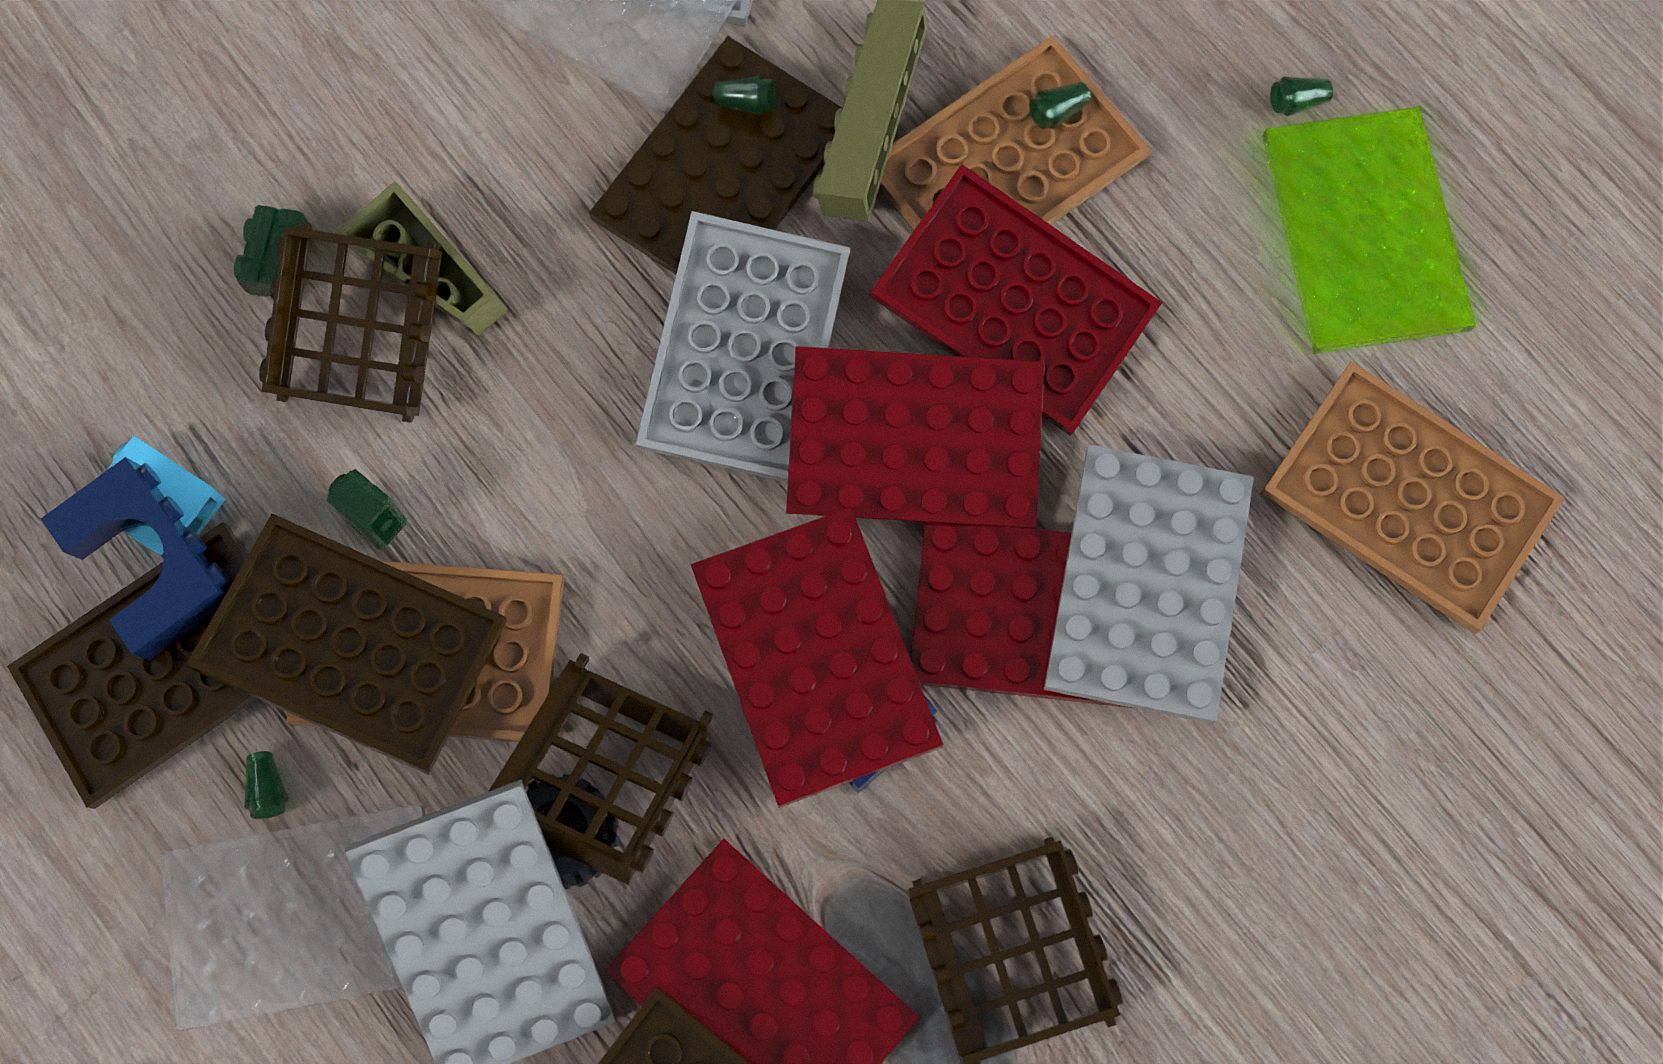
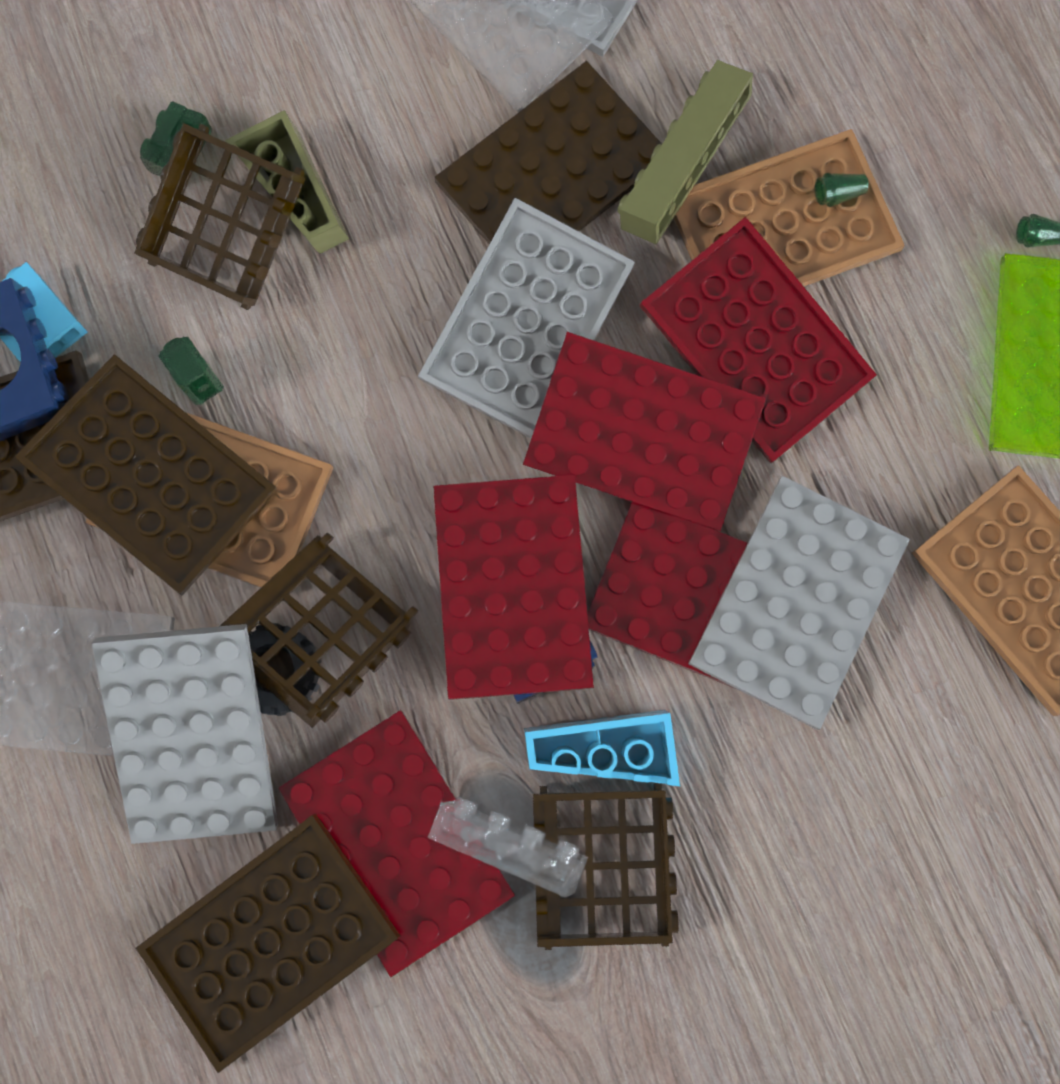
camera: 15 degrees right, 5 degrees up
clear green cone [244,751,289,819] -> none
clear green cone [714,75,775,115] -> none
none -> clear brick [428,797,588,897]
none -> medium azure wedge [524,710,680,786]

